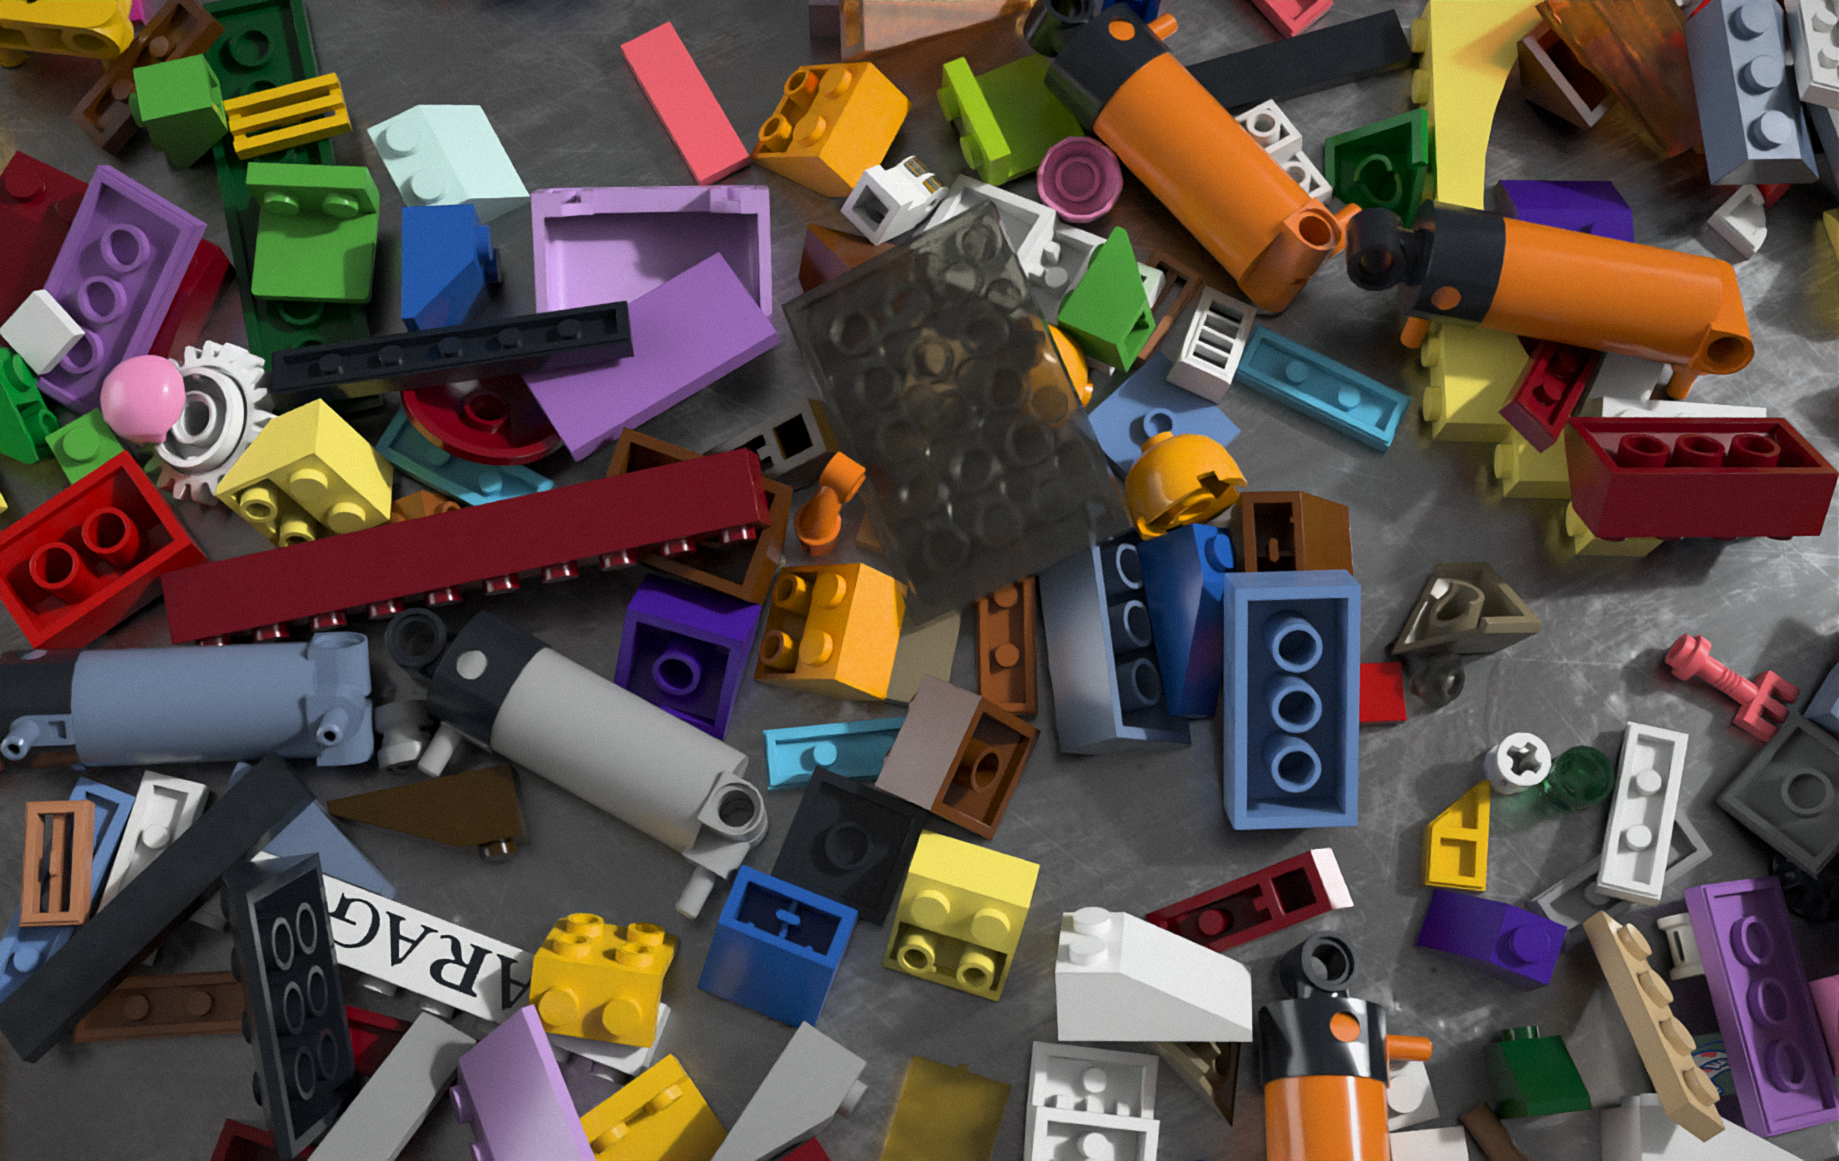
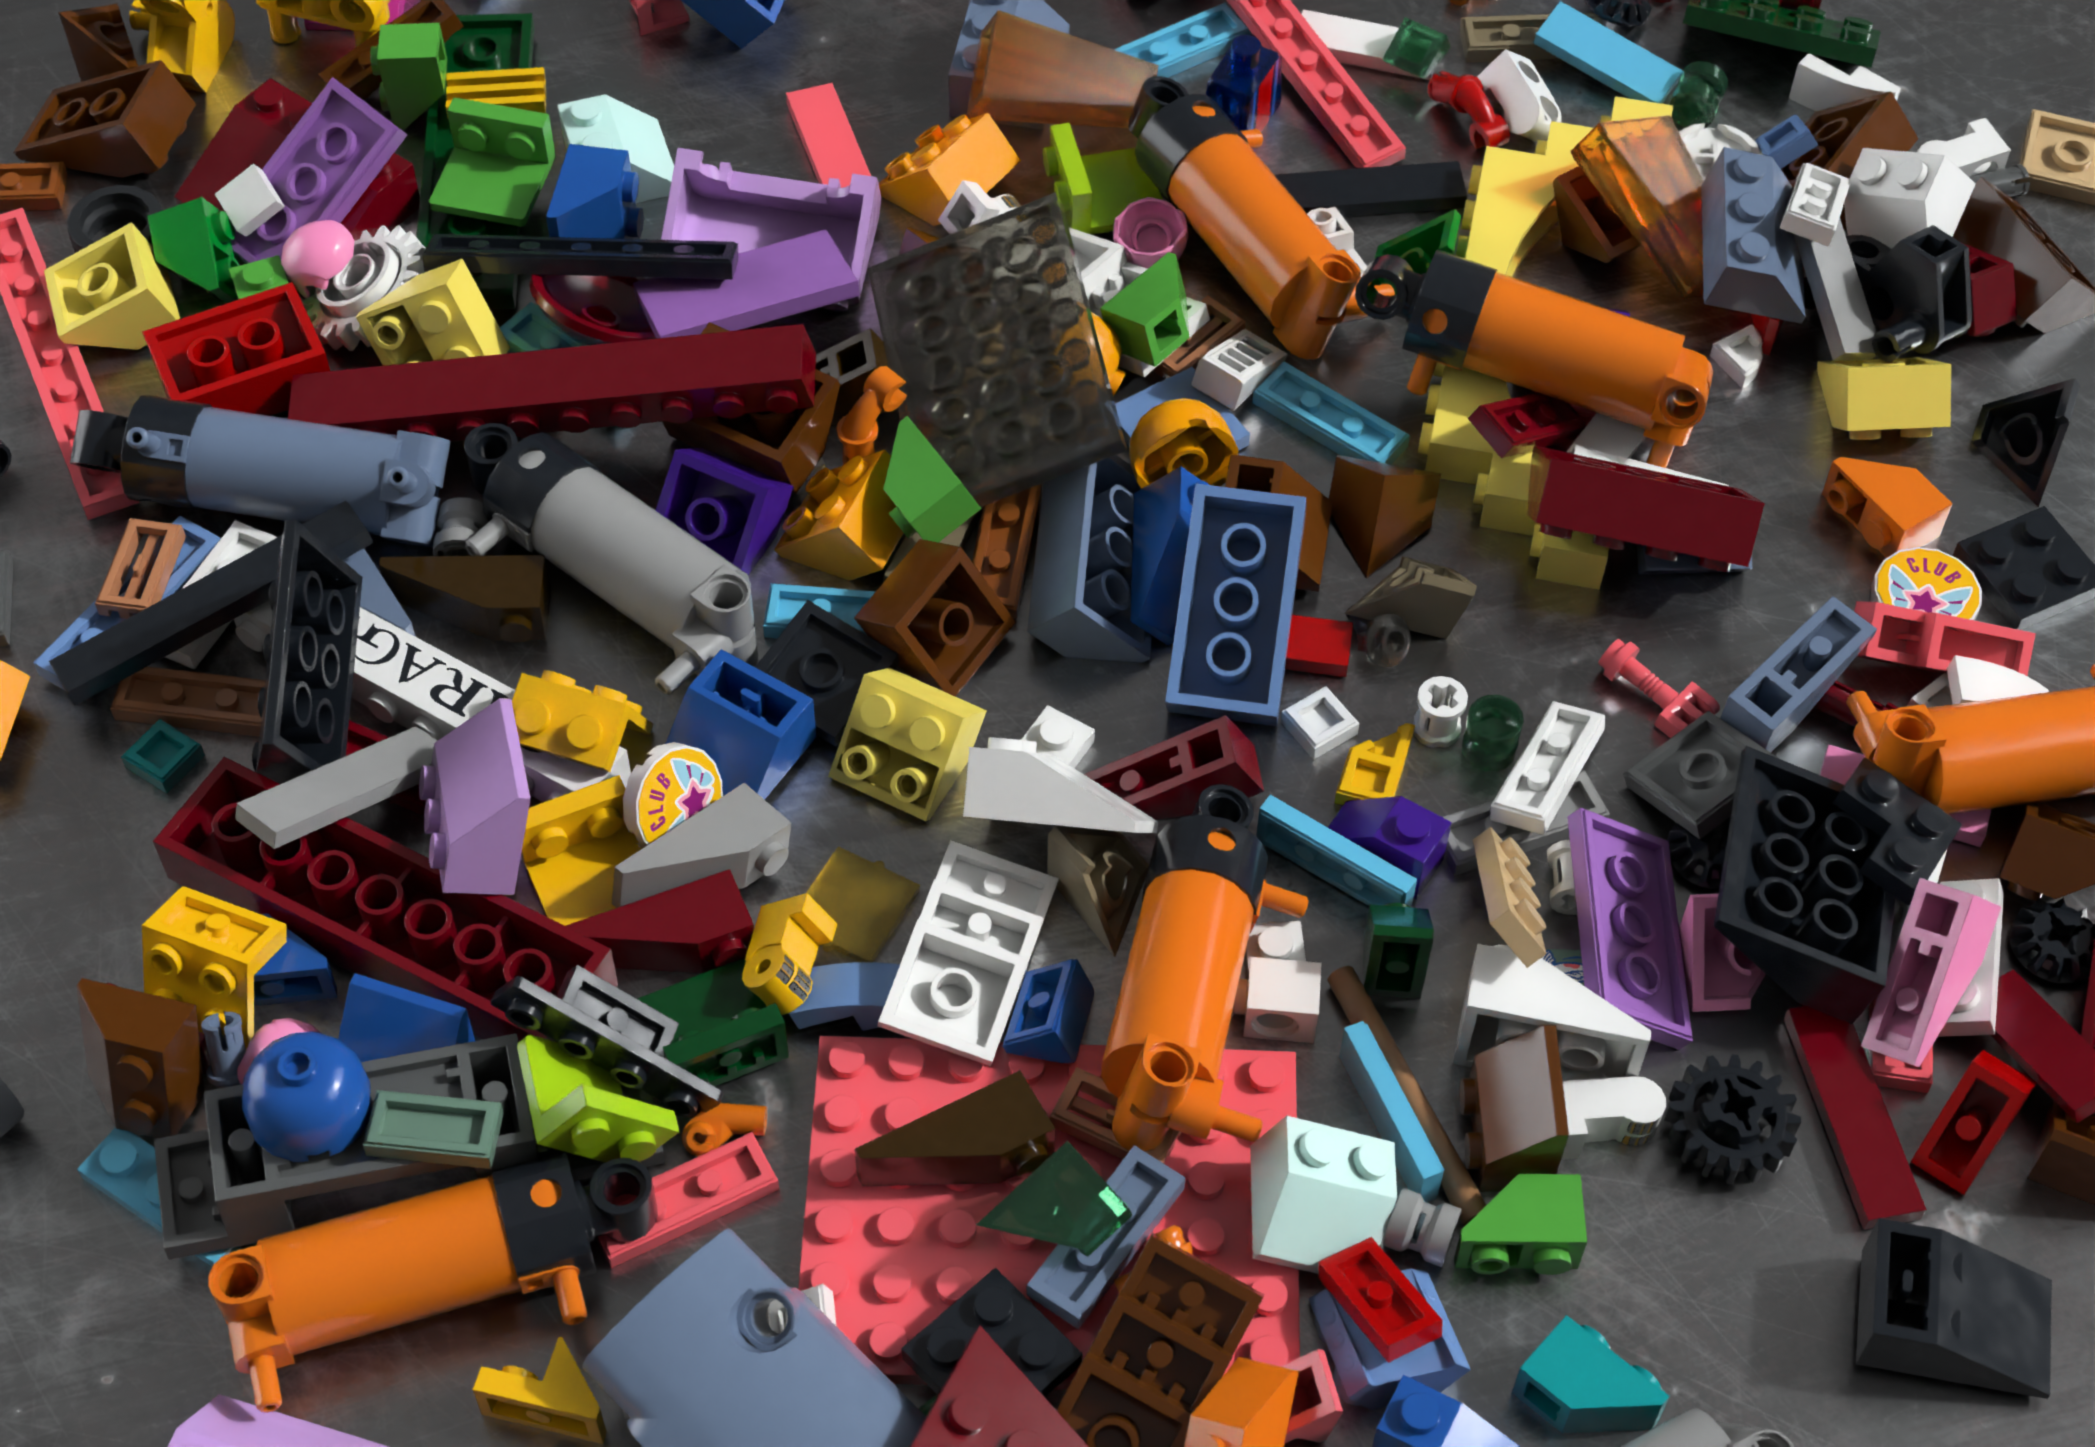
camera: 15 degrees right, 20 degrees down
none -> teal tile [121,719,205,794]
none -> tile [623,742,723,849]
none -> bright green slope [883,416,981,542]
none -> white plate [1021,705,1095,769]
none -> medium azure tile [1256,794,1417,908]
none -> white tile [1280,686,1360,760]
none -> reddish brown slope [1329,455,1441,579]

